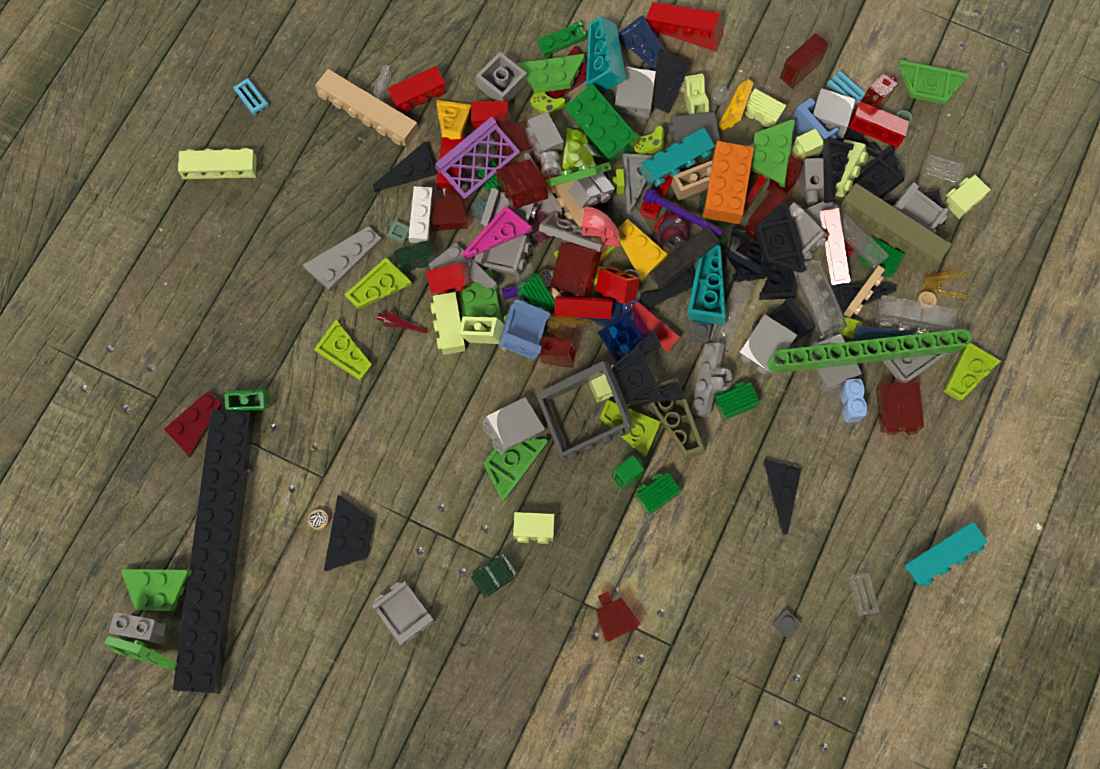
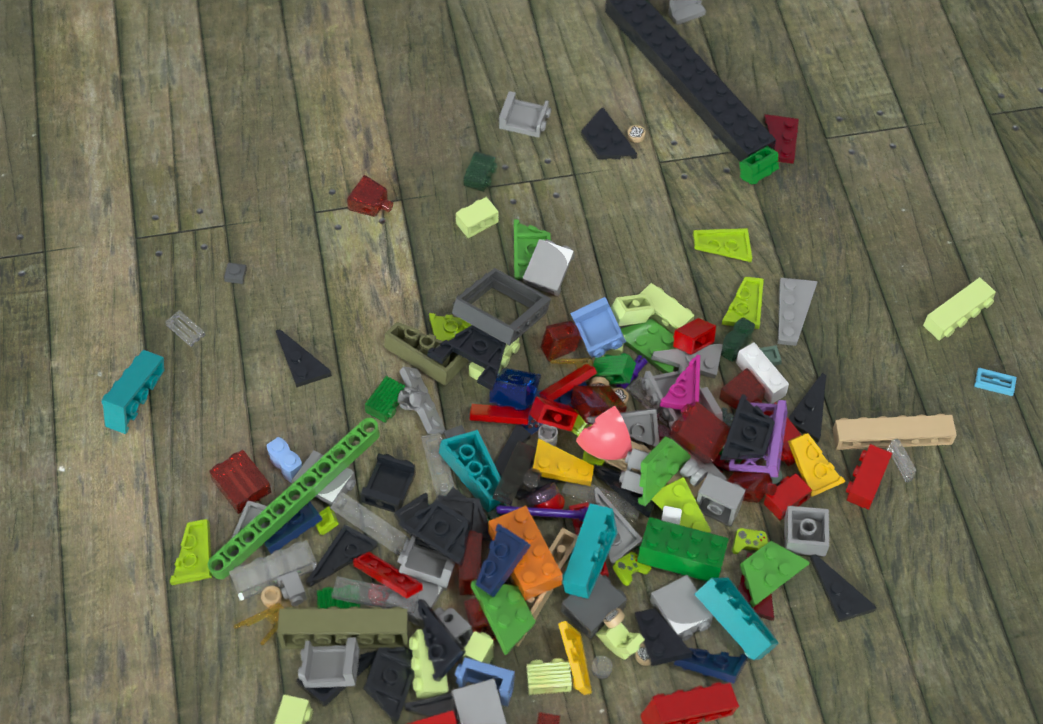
camera: 145 degrees right, 15 degrees down
bright green wing [122,569,192,611] -> none
dark red piece [376,311,428,334] -> none
green plate [537,21,588,57] -> none
lime plate [612,169,625,194] -> none
green brick [612,455,645,491] -> none
green brick [635,472,682,516] -> none
light grey panel [738,314,797,375] -> none
tan plate [844,265,885,318] -> none
none -> light grey brick [277,570,307,606]
none -> dark blue wing [475,523,531,598]
none -> tan tile [603,608,625,628]
none -> black wing [720,394,775,460]
none -> black wing [810,554,876,623]

